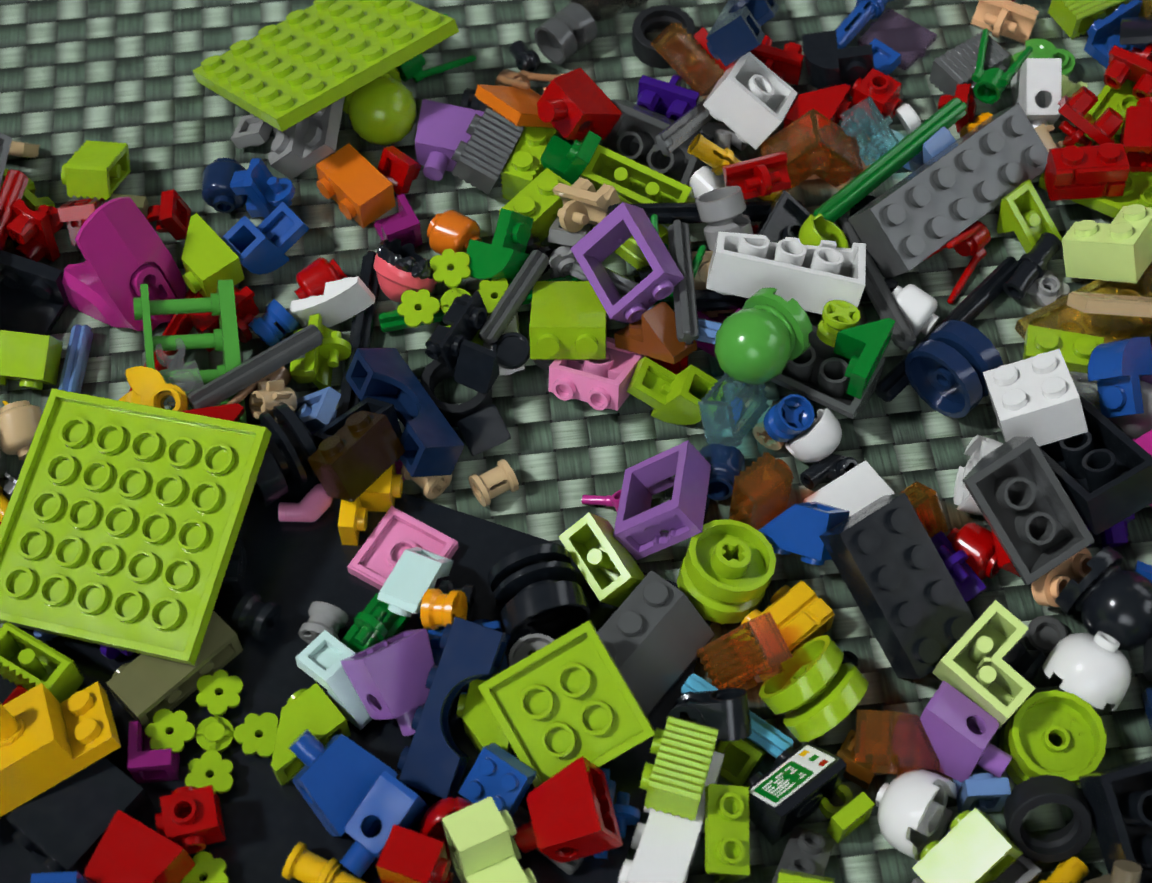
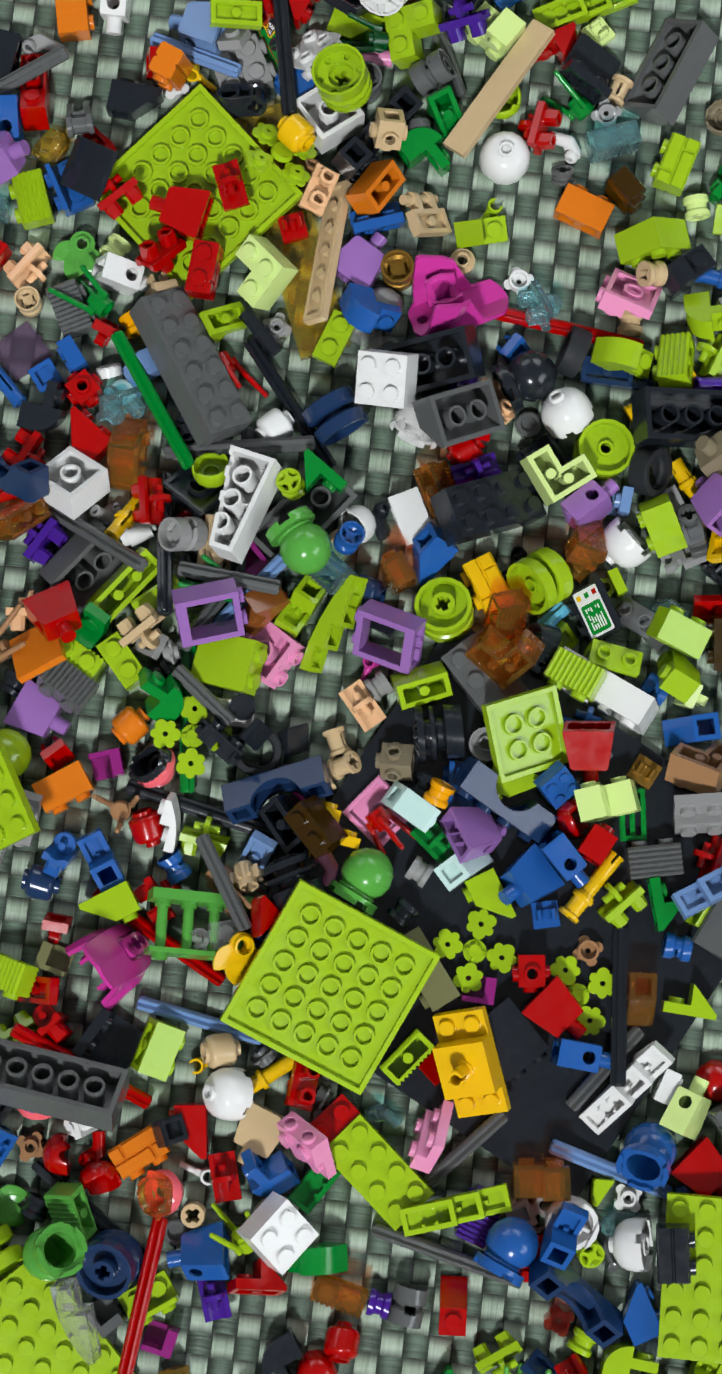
camera: 75 degrees left, 25 degrees up
none -> tan wheel [14,286,43,317]
none -> blue piece [56,335,90,374]
none -> medium nougat plant [92,794,140,833]
none -> lime slope [299,574,368,674]
none -> tan bush [327,750,362,781]
none -> bright green tile [327,848,393,916]
none -> light nougat hips [338,679,387,733]
none -> light grey wheel [362,670,394,703]
none -> red plant [365,805,415,856]
none -> dark tan brick [375,742,415,782]
none -> clear orange brick [465,624,546,690]
none -> blue tile [530,900,560,929]

